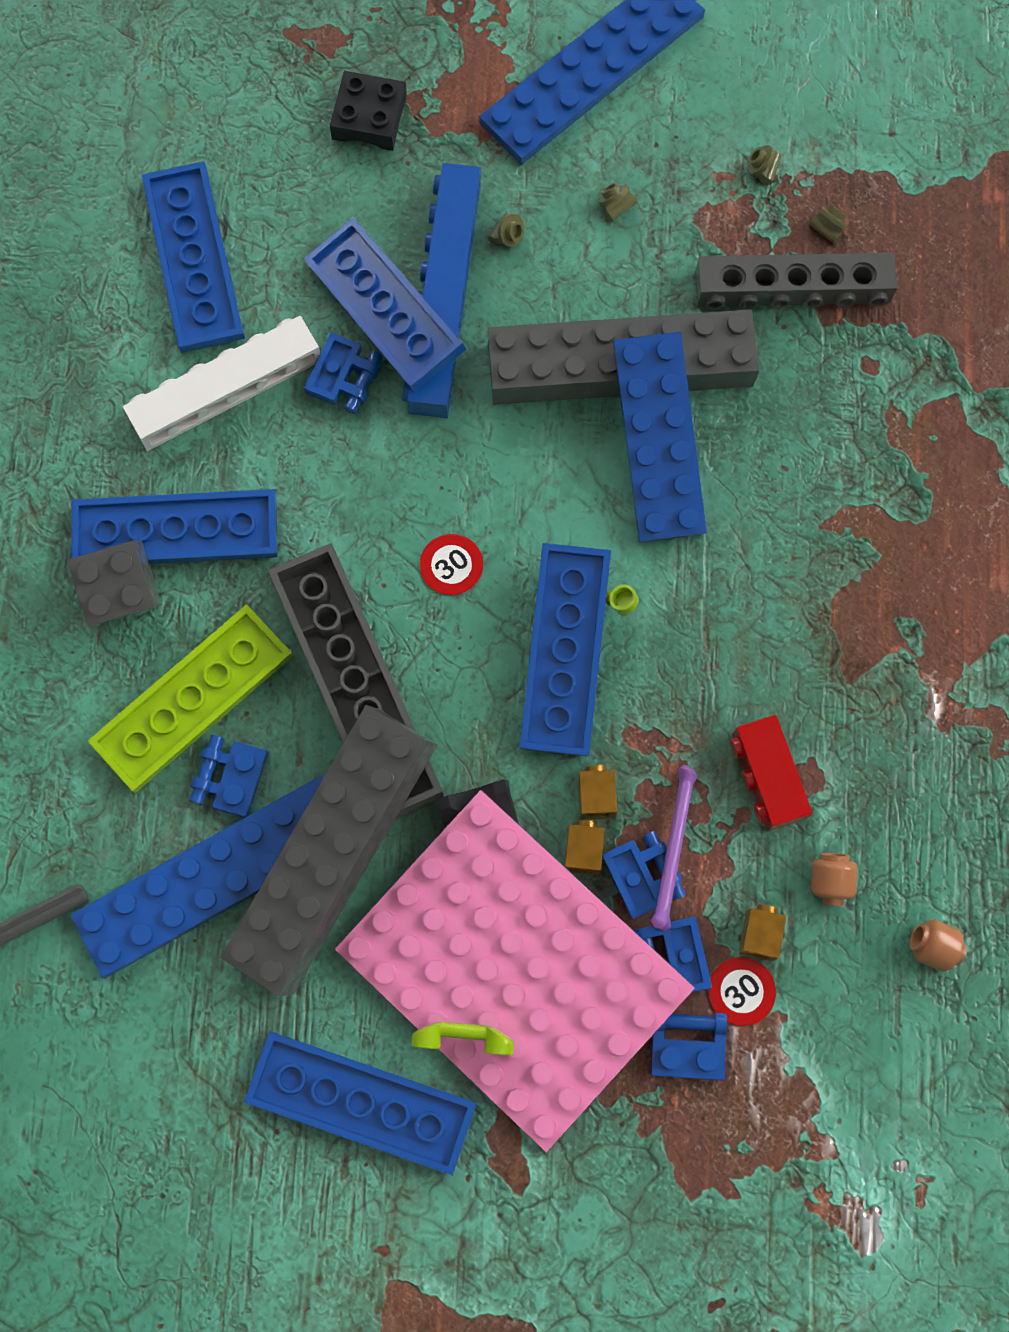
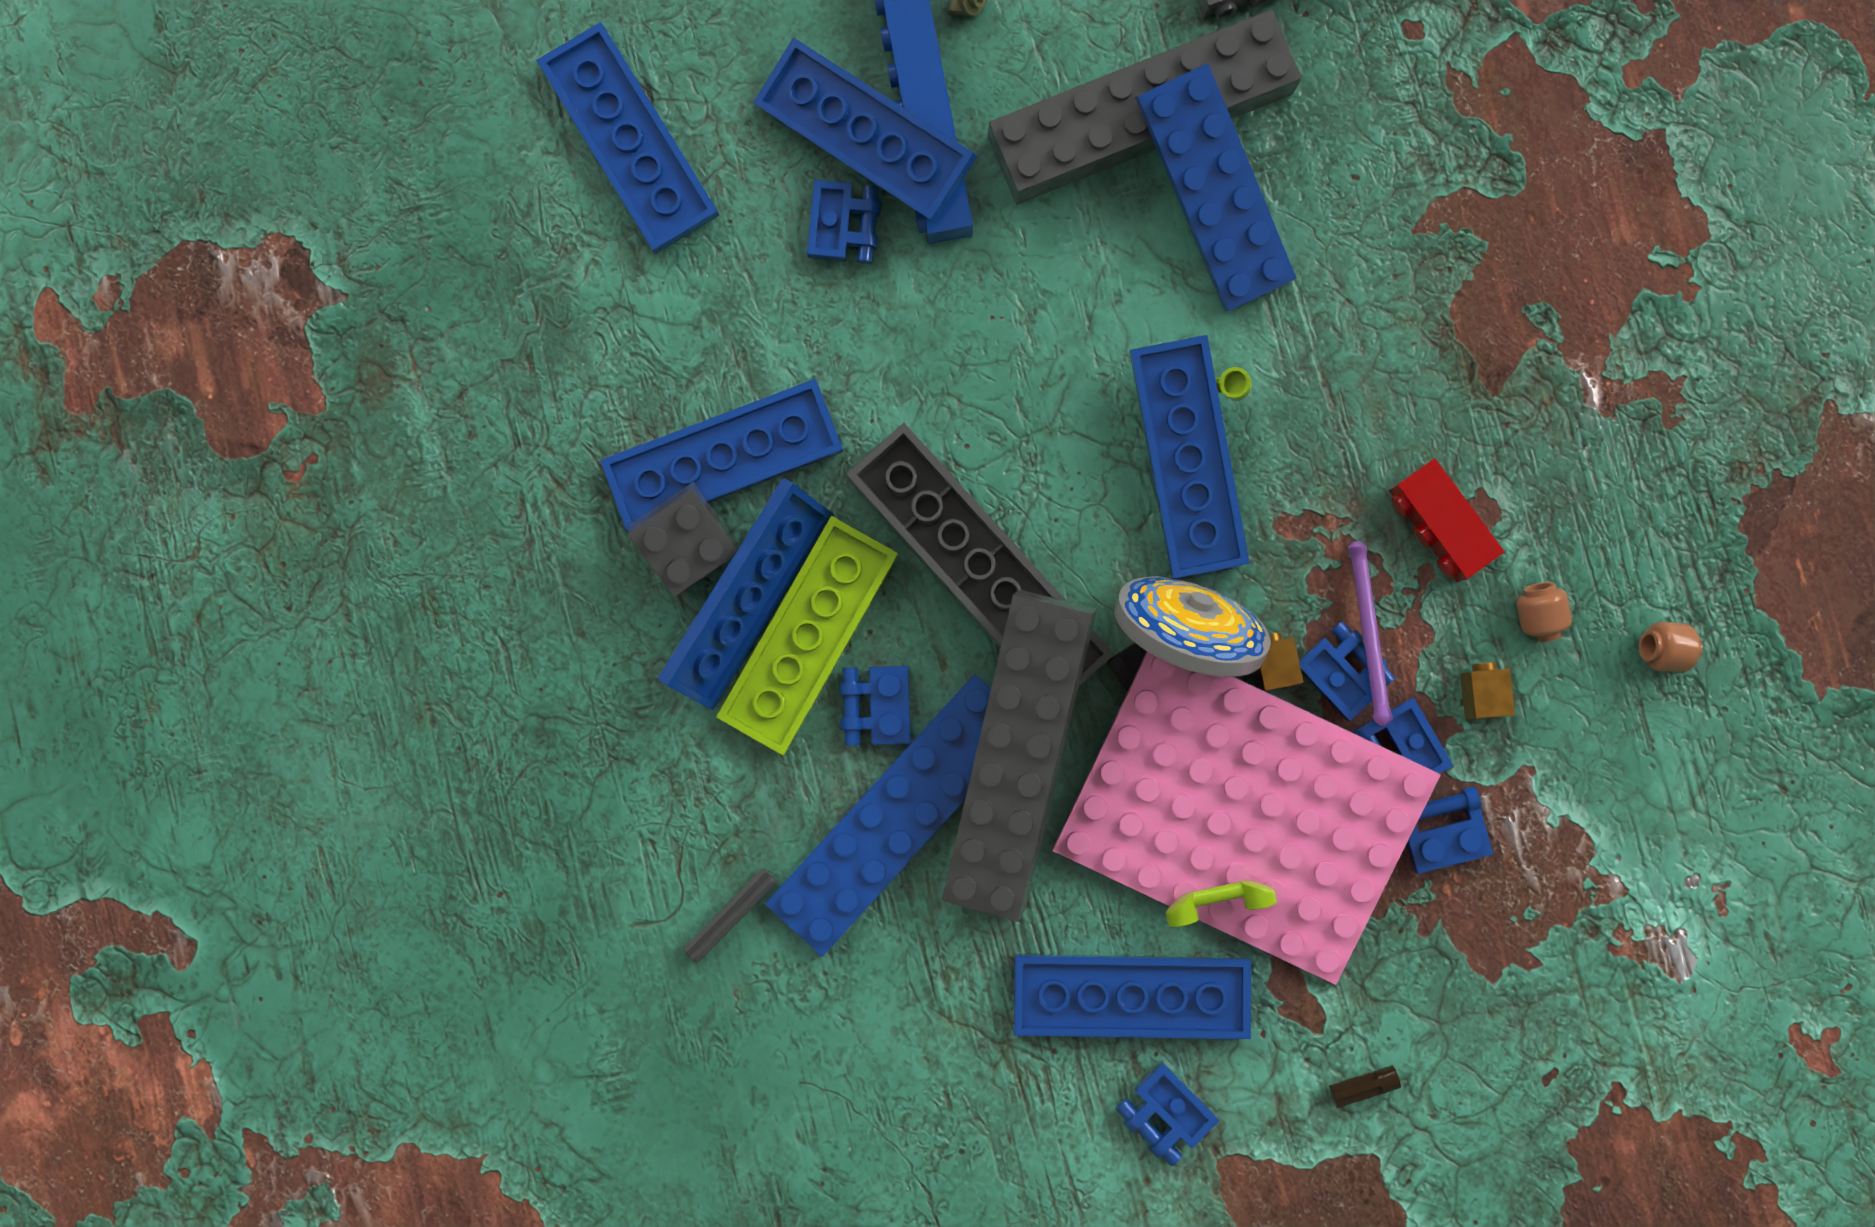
camera: 15 degrees left, 10 degrees up
white brick [123,316,321,451] -> none
sticker [420,534,484,595] -> none
pearl gold brick [578,765,617,819] -> none
sticker [708,957,776,1026] -> none
none -> blue plate [658,478,834,710]
none -> dish [1114,576,1271,677]
none -> blue plate [1115,1061,1220,1166]
none -> dark brown piece [1329,1065,1401,1108]

